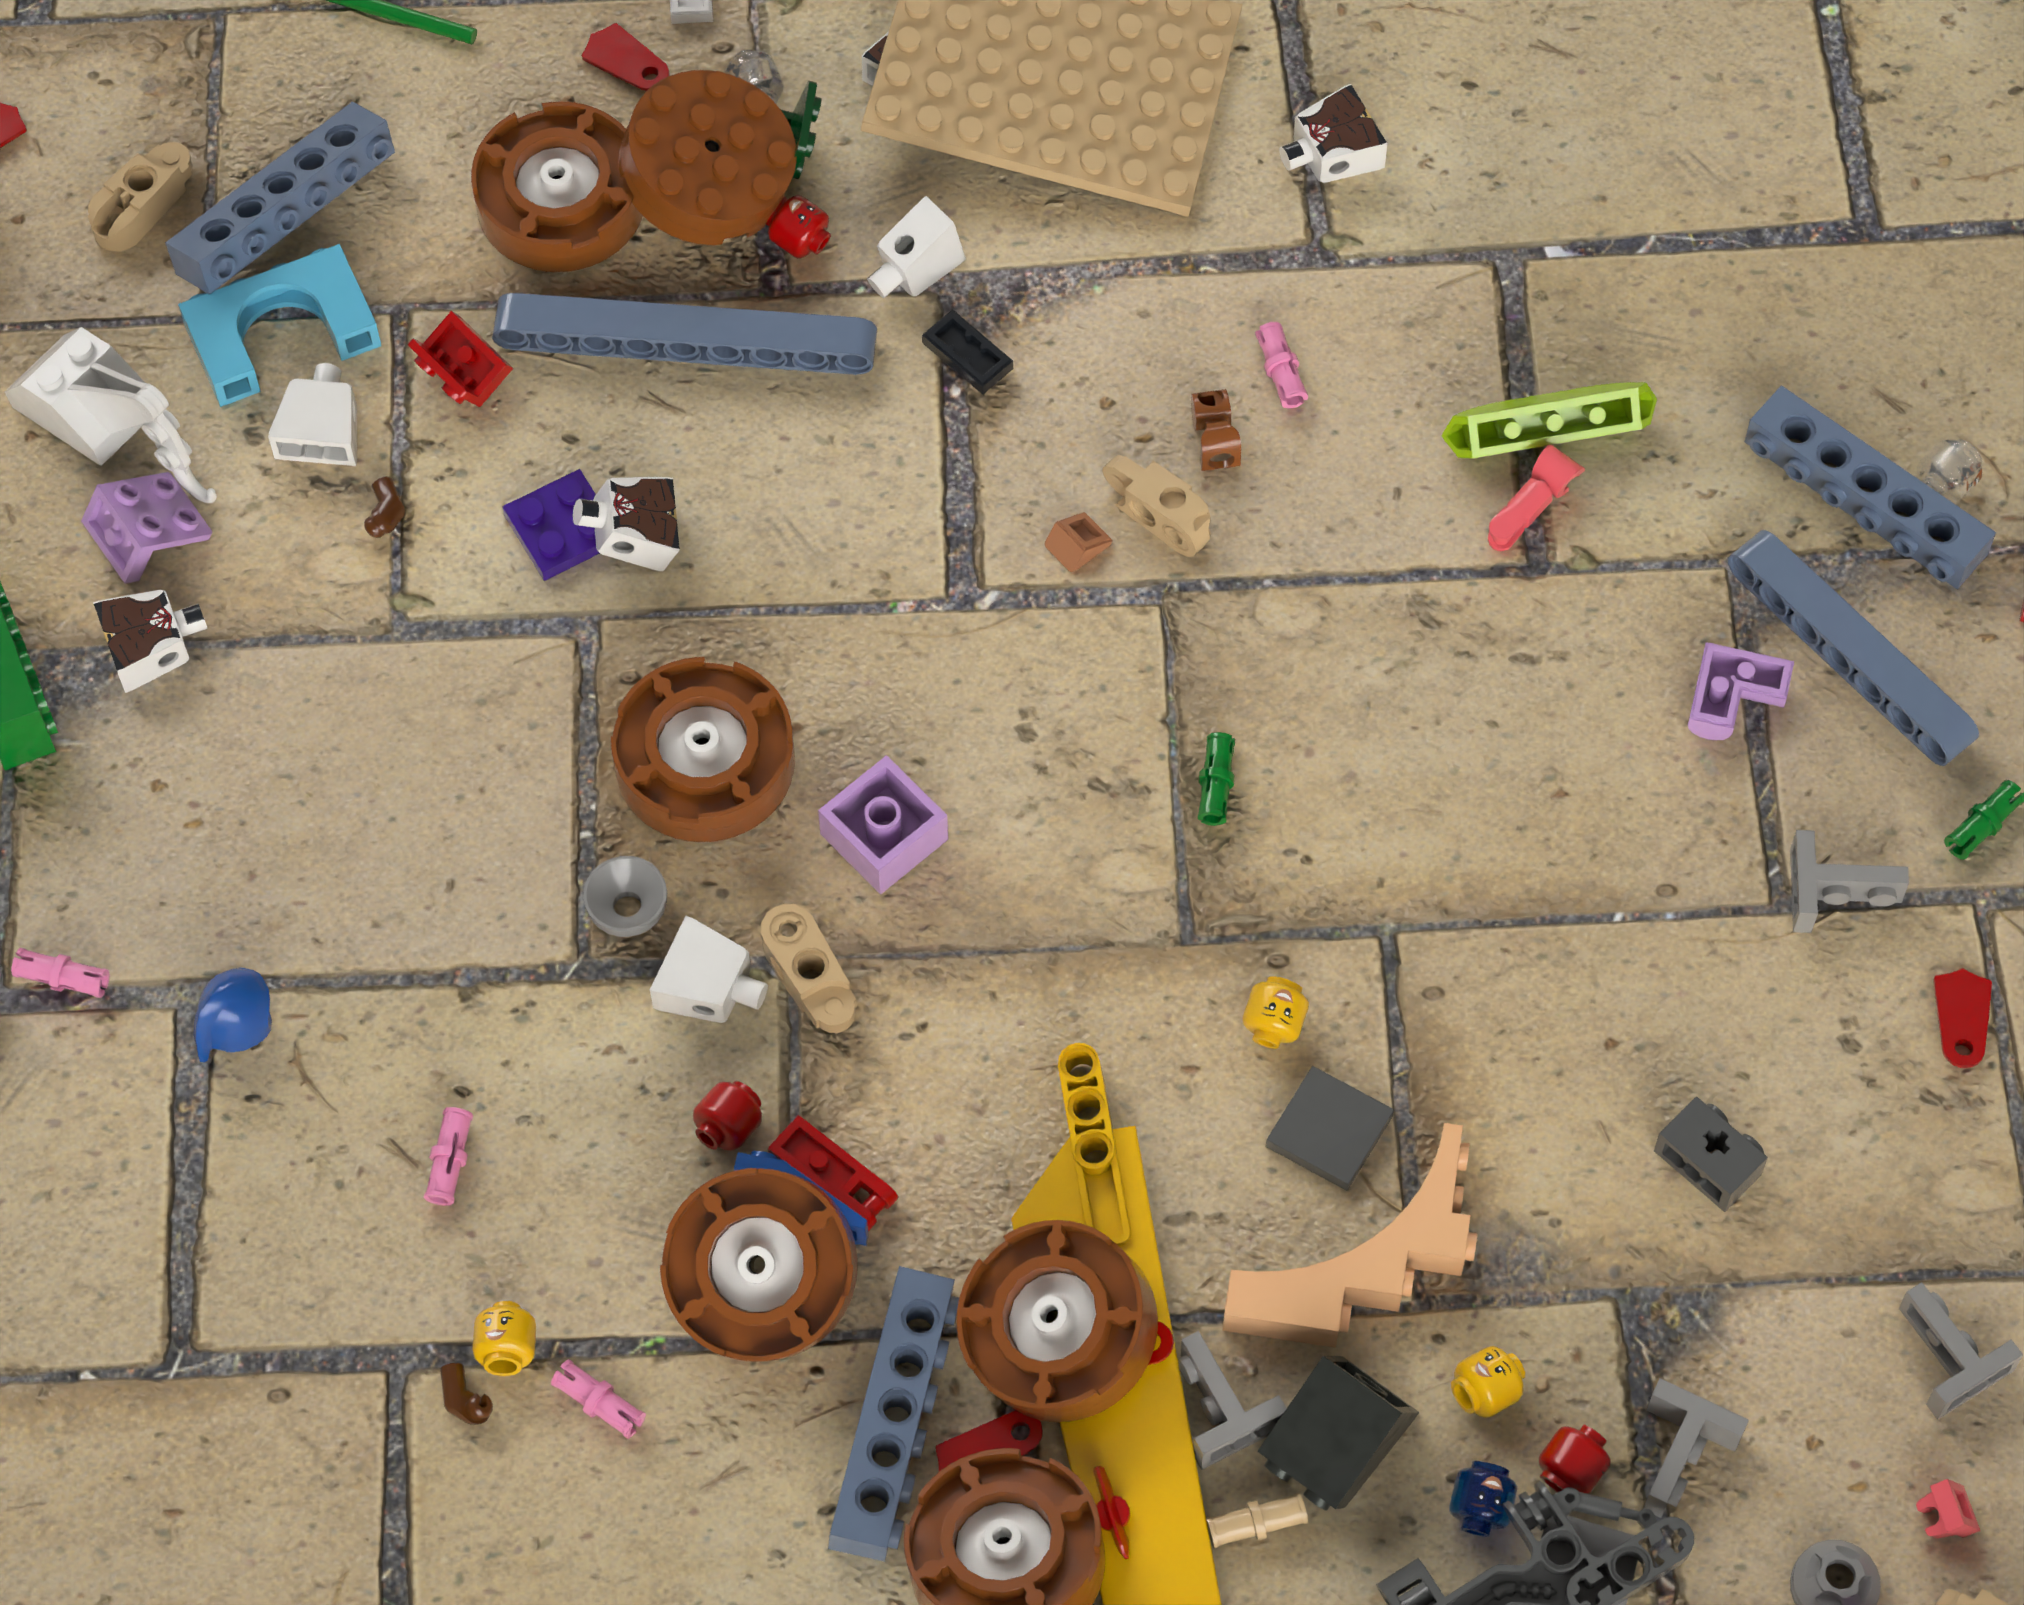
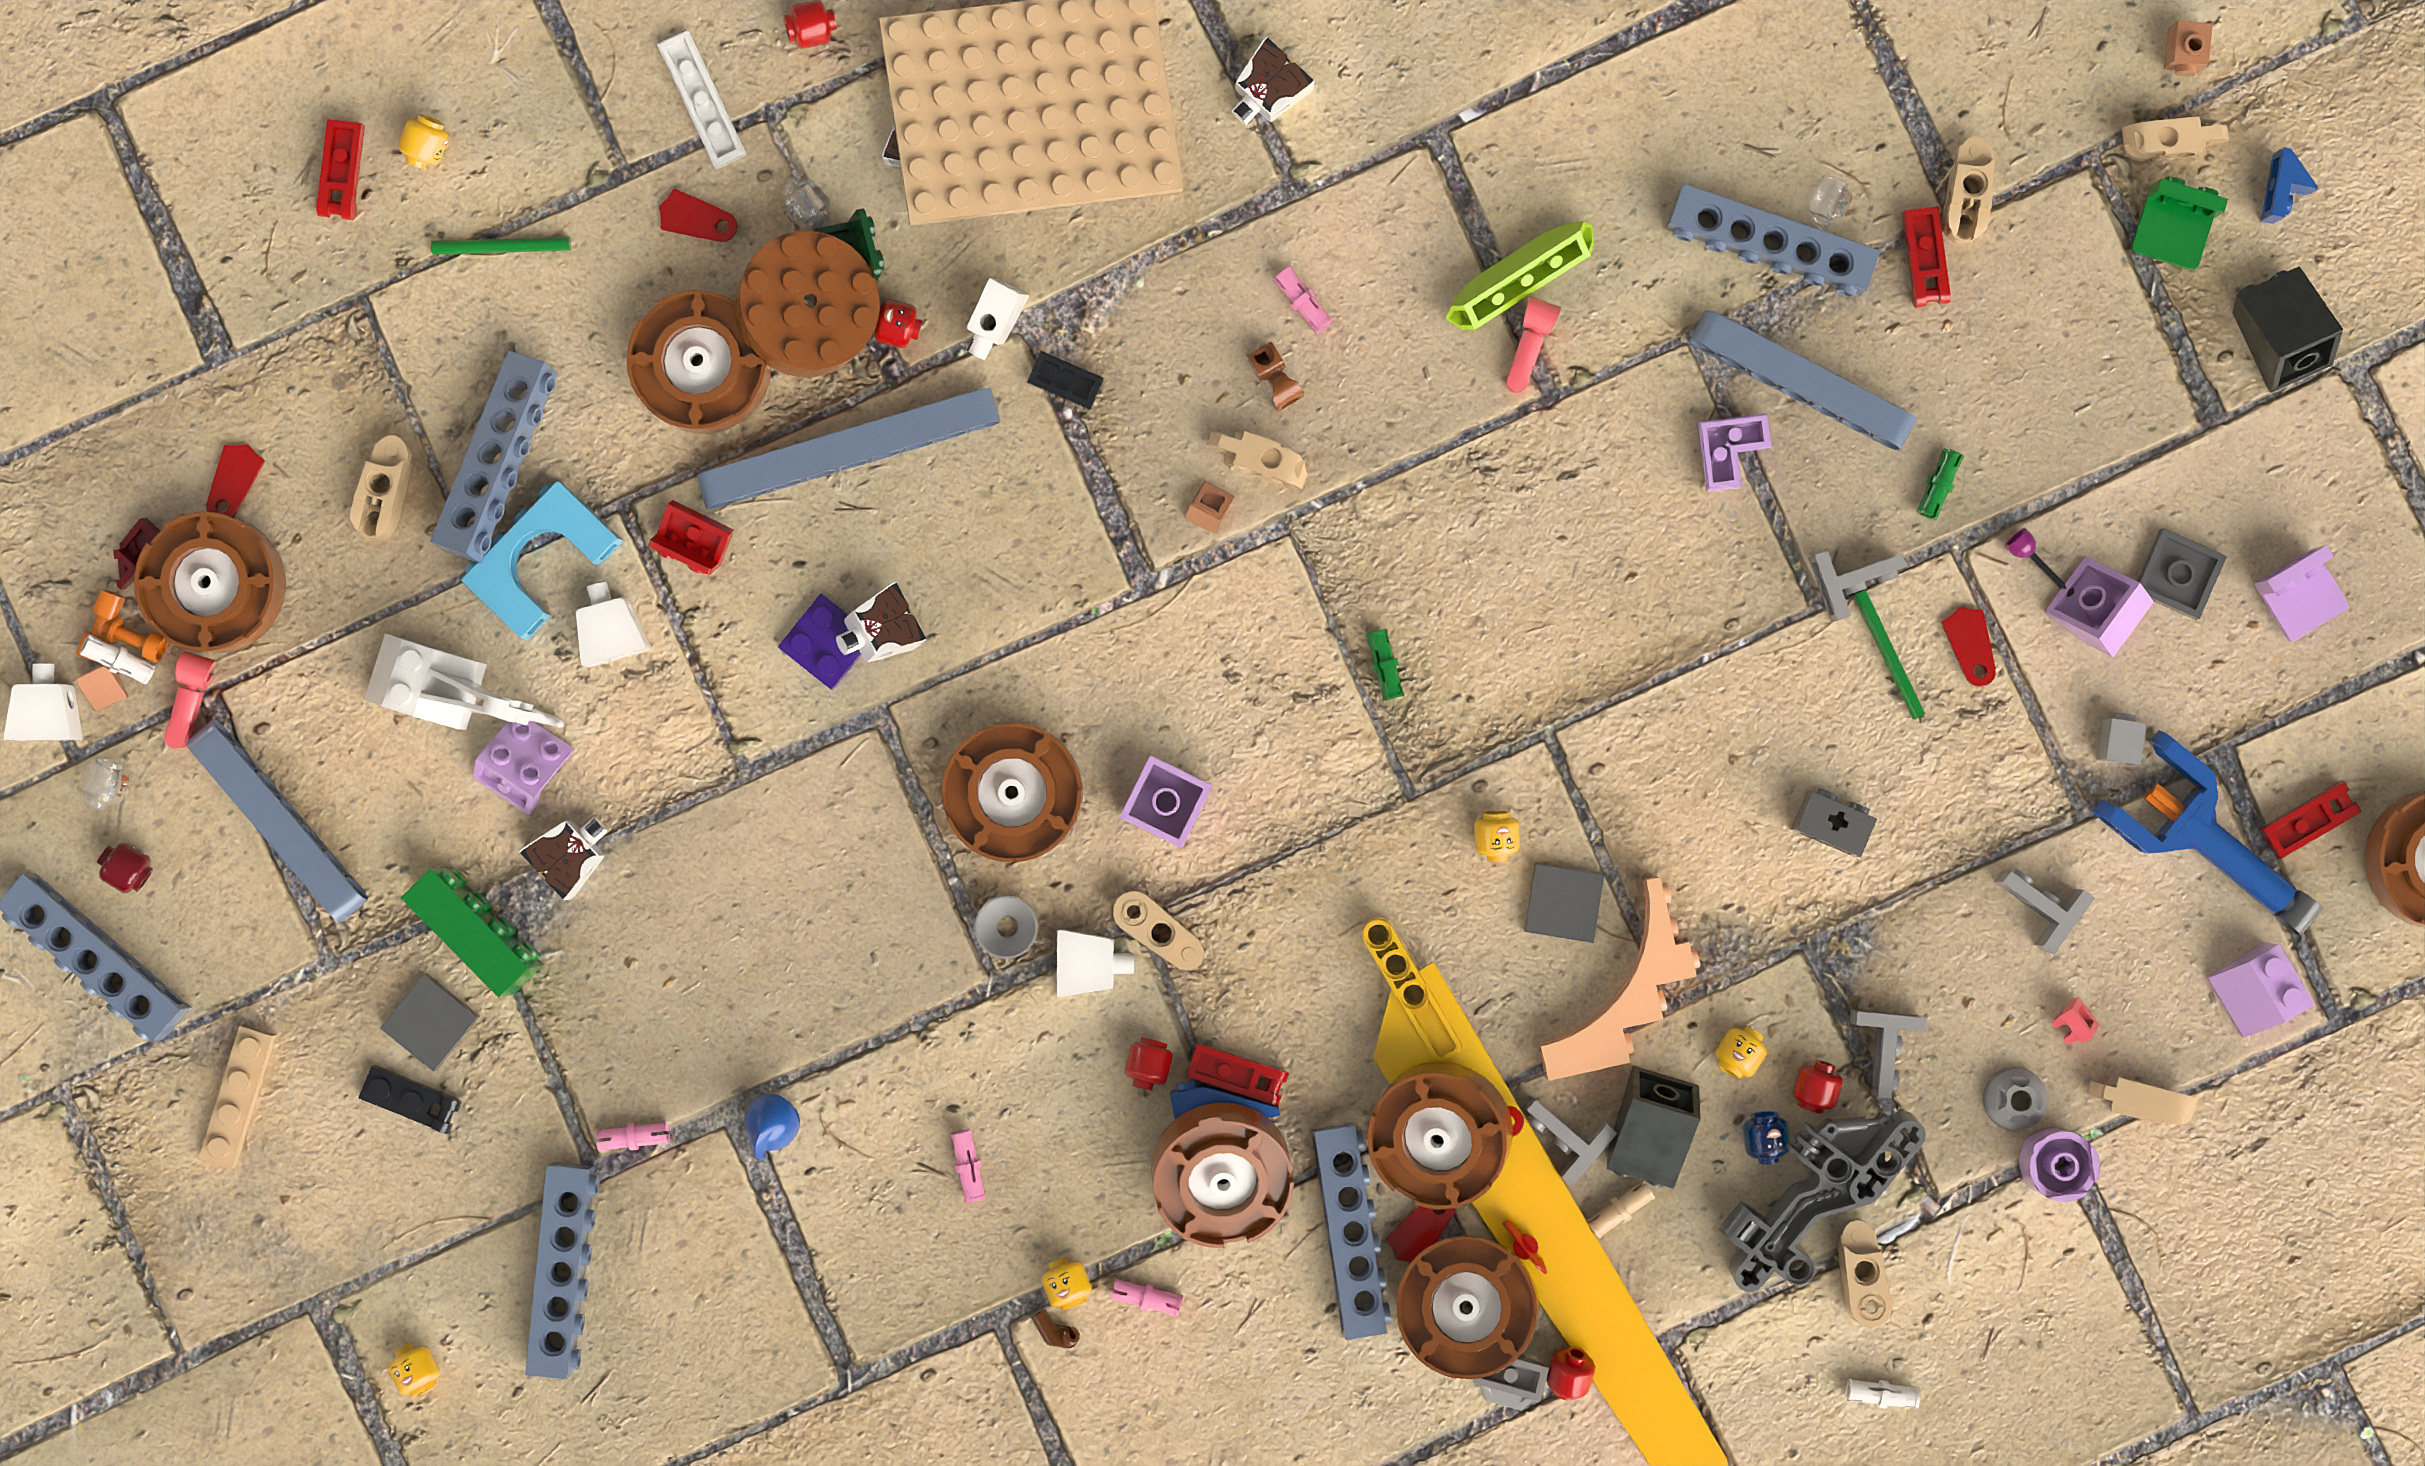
camera: 20 degrees left, 25 degrees up
reddish brown arm [364,476,405,538] -> none
none -> green bar [1853,589,1925,719]

